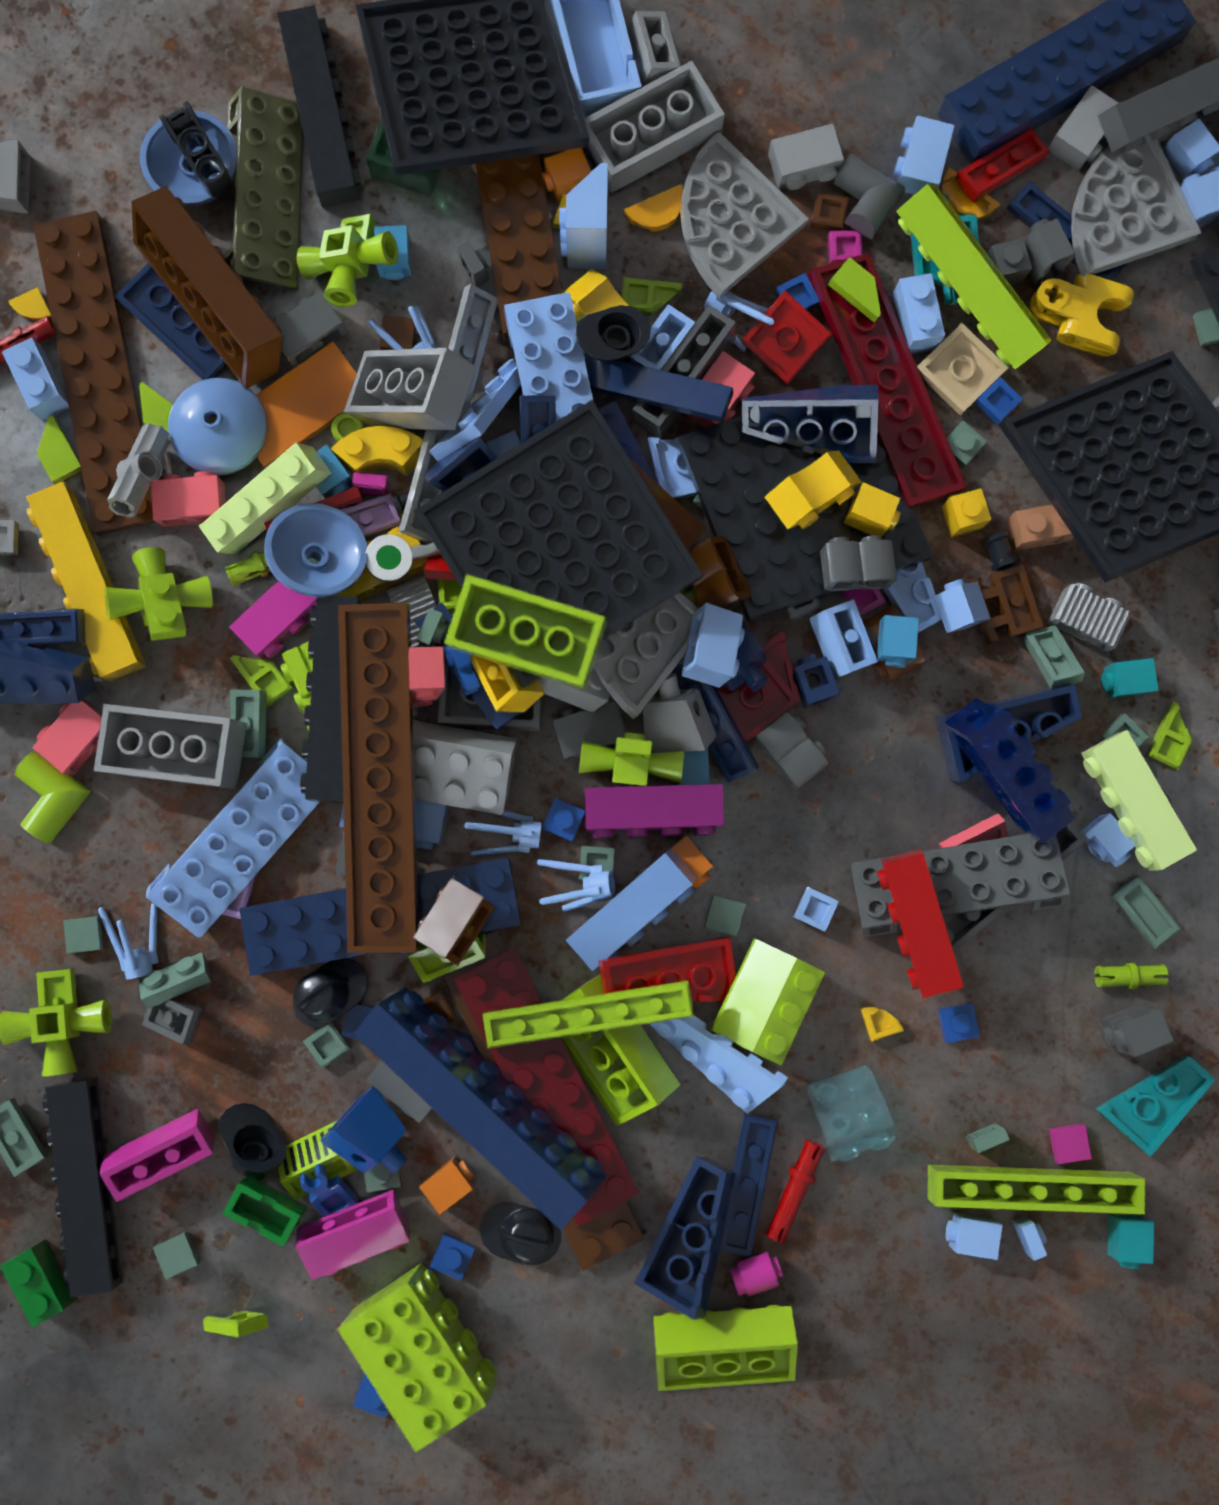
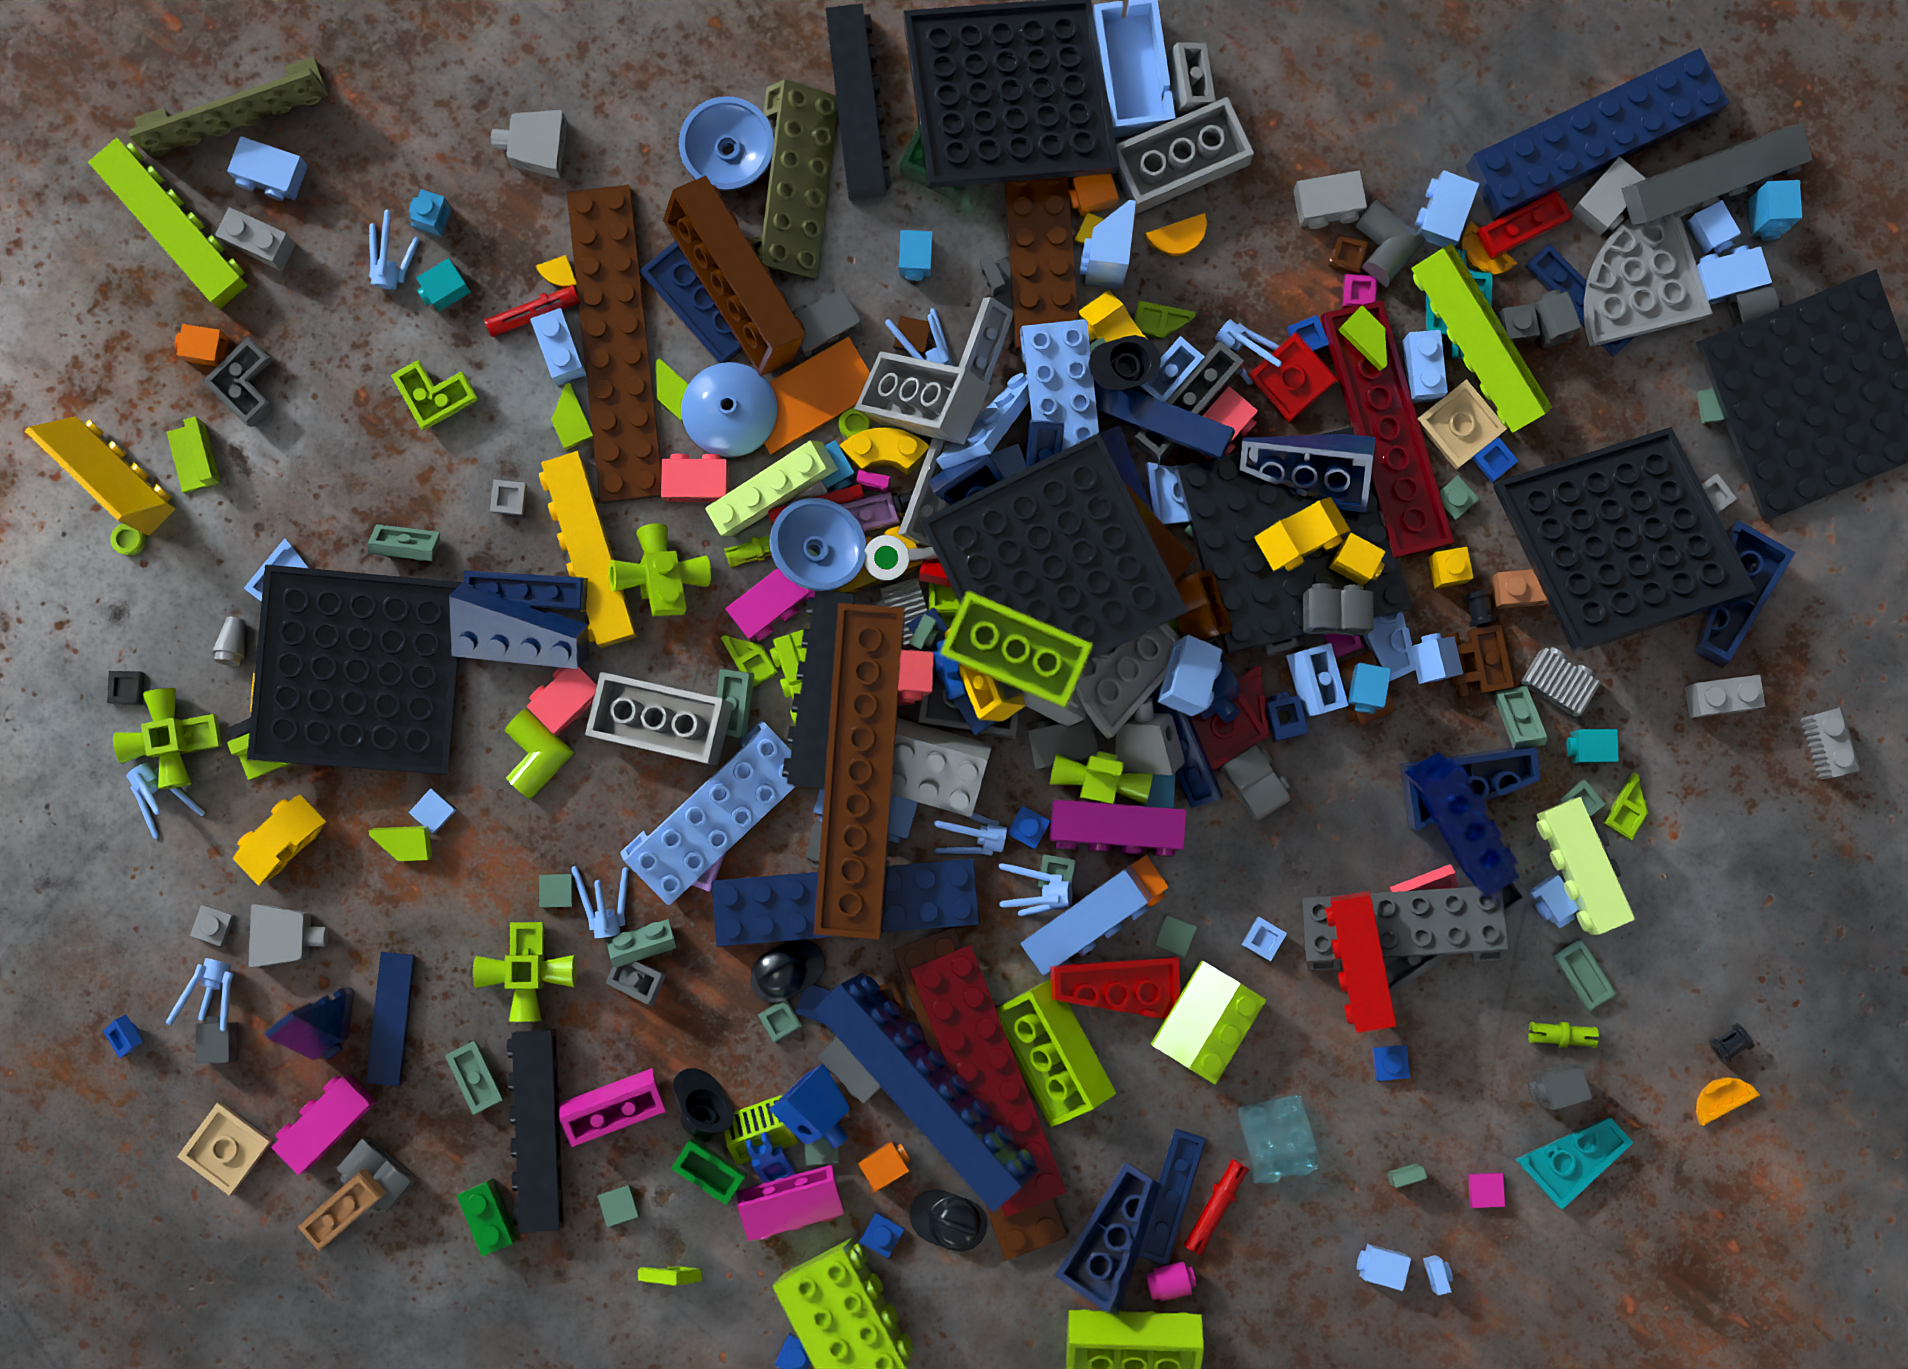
camera: 10 degrees right, 0 degrees up
light grey piece [107,423,170,518] -> none
black piece [158,101,232,197] -> none
lime brick [297,214,398,307] -> none
lime panel [408,932,486,983] -> none
brick [413,878,495,966] -> none
lime tile [483,981,694,1048] -> none
light blue wing [649,1016,788,1114] -> none
light grey plate [680,131,809,298] -> none
yellow tile [859,1007,904,1041] -> none
lime brick [927,1164,1145,1214] -> none
yellow piece [1029,274,1134,357] -> none
teal brick [1107,1213,1154,1269] -> none

